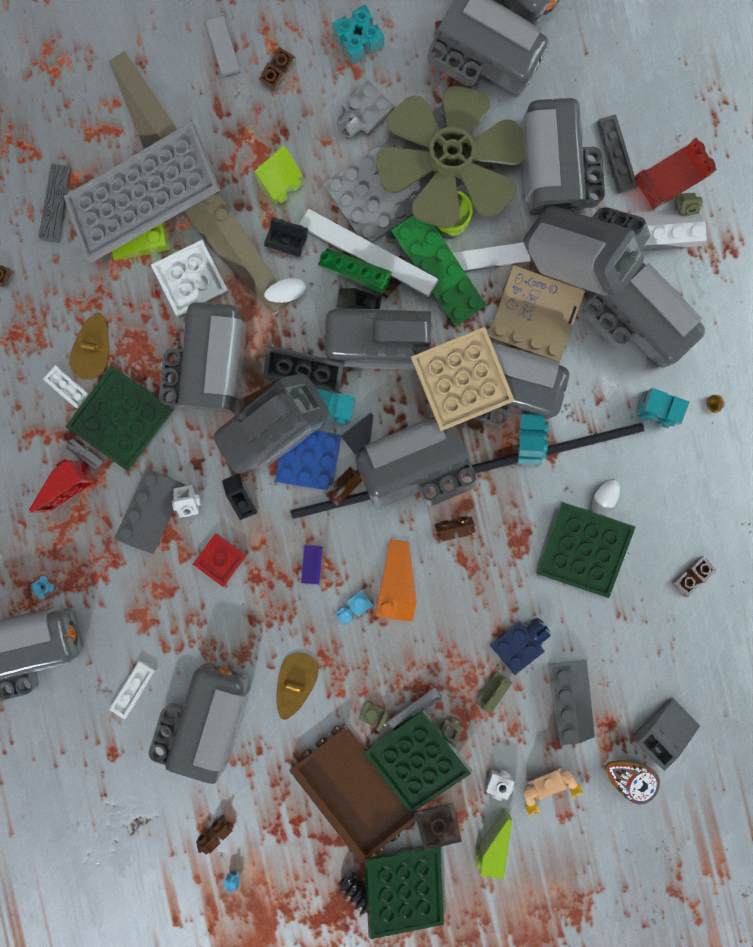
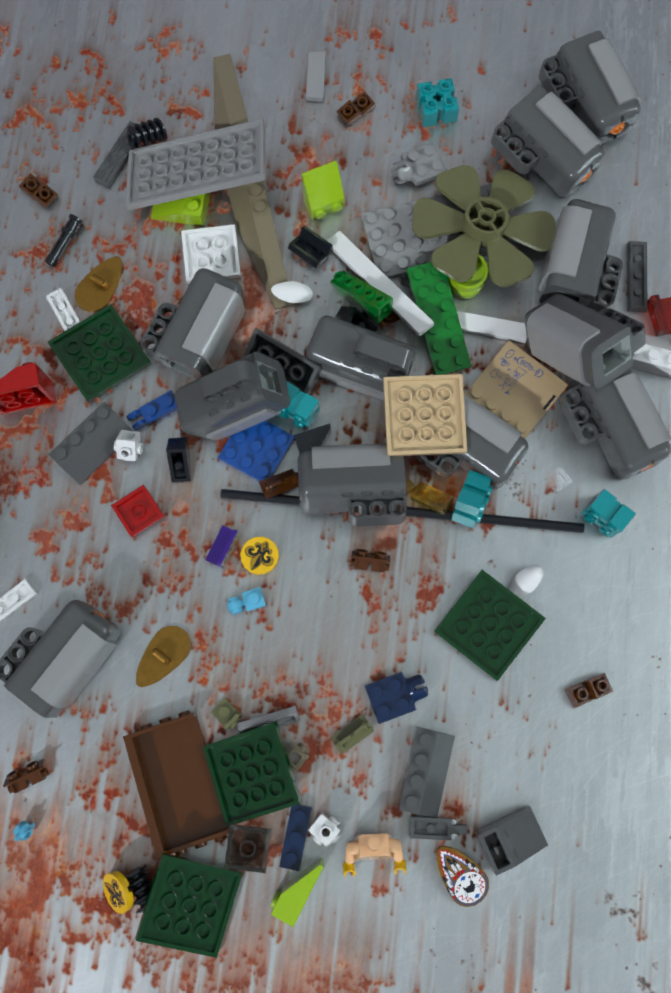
camera: 25 degrees right, 10 degrees down
light grey axle [66,439,102,469] -> none
orange wedge [375,539,417,621] -> none
pearl gold piece [707,395,725,413] -> none
none -> black pin [45,214,84,268]
none -> yellow tile [103,871,134,914]
none -> black piece [126,118,167,149]
none -> blue hinge [126,390,177,431]
none -> yellow tile [240,536,279,575]
none -> dark blue plate [279,804,312,871]
none -> clear yellow plate [406,479,454,515]
none -> dark grey hinge [410,816,467,840]

